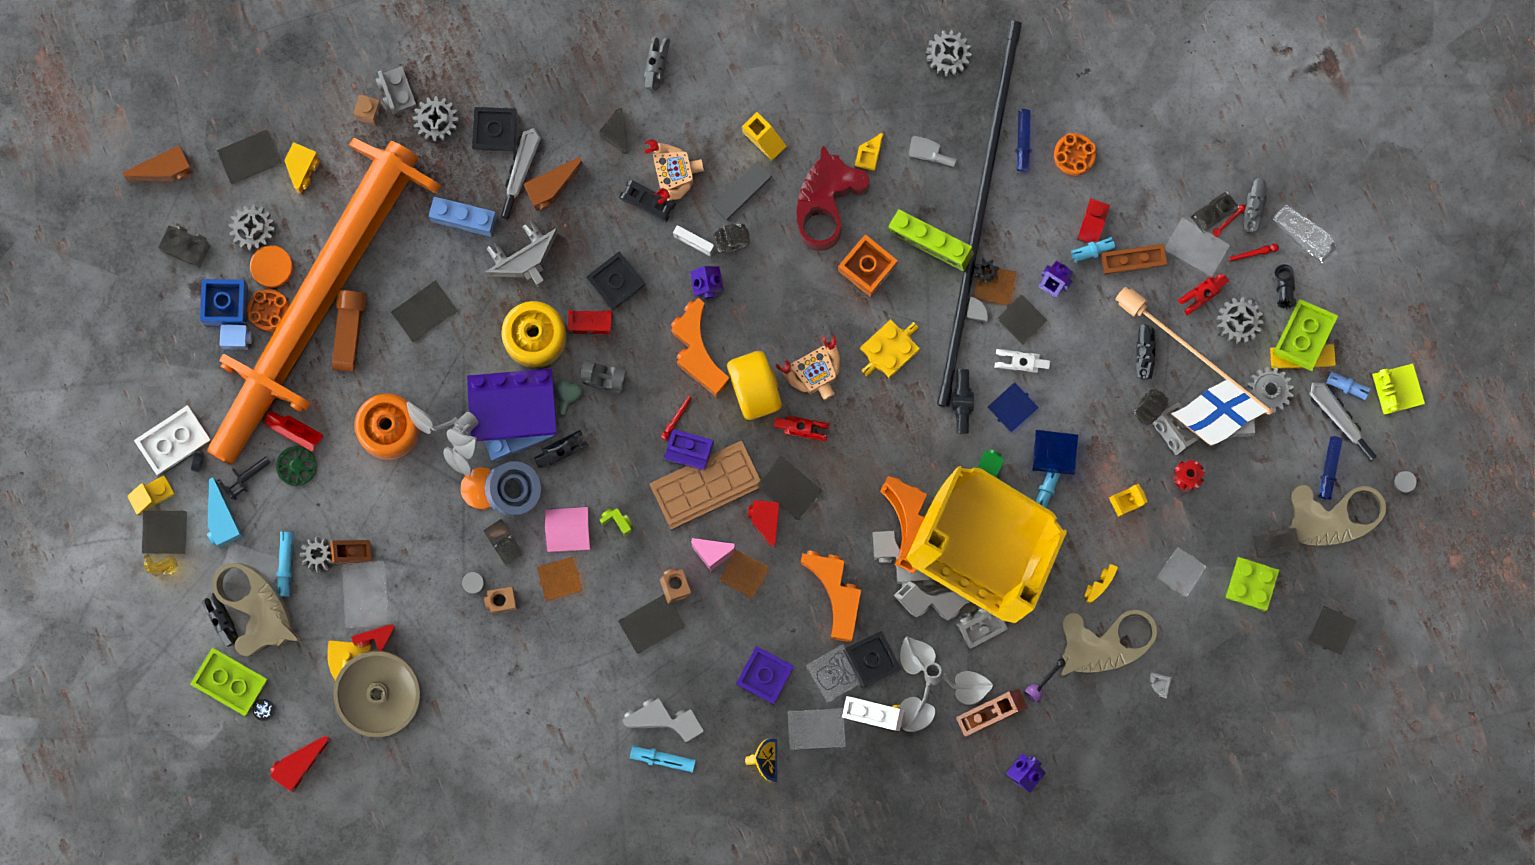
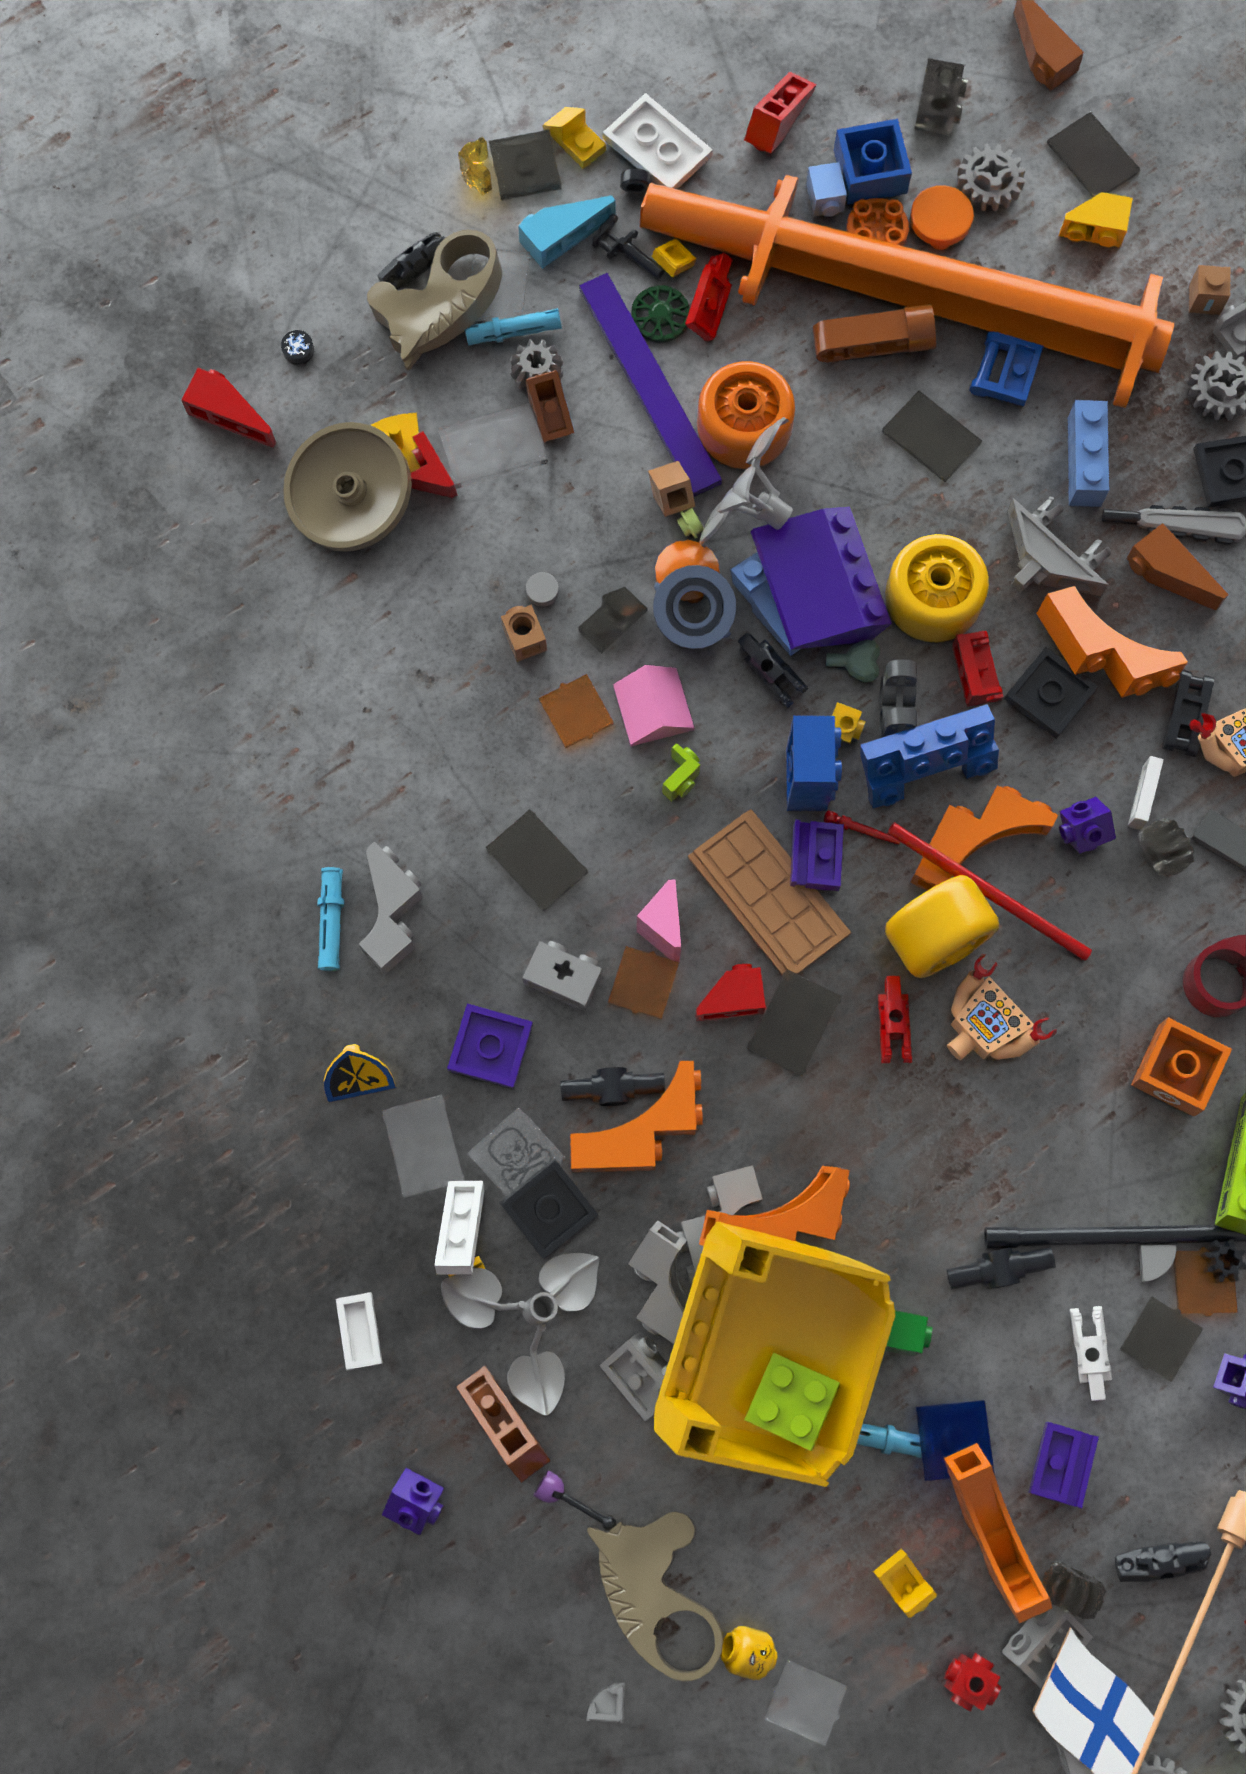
camera: 75 degrees right, 5 degrees down
lime plate [190,647,268,717] -> none
medium nougat brick [660,568,691,604] -> none
yellow plate [860,319,920,379] -> none
clear blue piece [987,382,1039,433] -> none
yellow slope [1084,564,1118,605] -> none
none -> white tile [336,1292,383,1370]
none -> light grey brick [523,941,602,1012]
none -> black pin [560,1067,665,1107]
none -> dark purple tile [579,273,722,497]
none -> medium nougat brick [648,461,696,517]
none -> yellow tile [651,238,696,278]
none -> yellowish green plate [677,508,704,539]
none -> yellow head [721,1626,777,1680]
none -> red slope [744,72,817,153]
none -> lime plate [744,1352,841,1451]
none -> blue brick [786,716,842,811]
none -> yellow plate [832,702,866,744]
none -> blue bracket [860,704,999,809]
none -> red piece [887,822,1092,961]
none -> orange arch [944,1443,1053,1624]
none -> blue plate [969,332,1043,407]
none -> dark purple plate [1028,1422,1099,1508]
none -> orange arch [1036,586,1188,698]

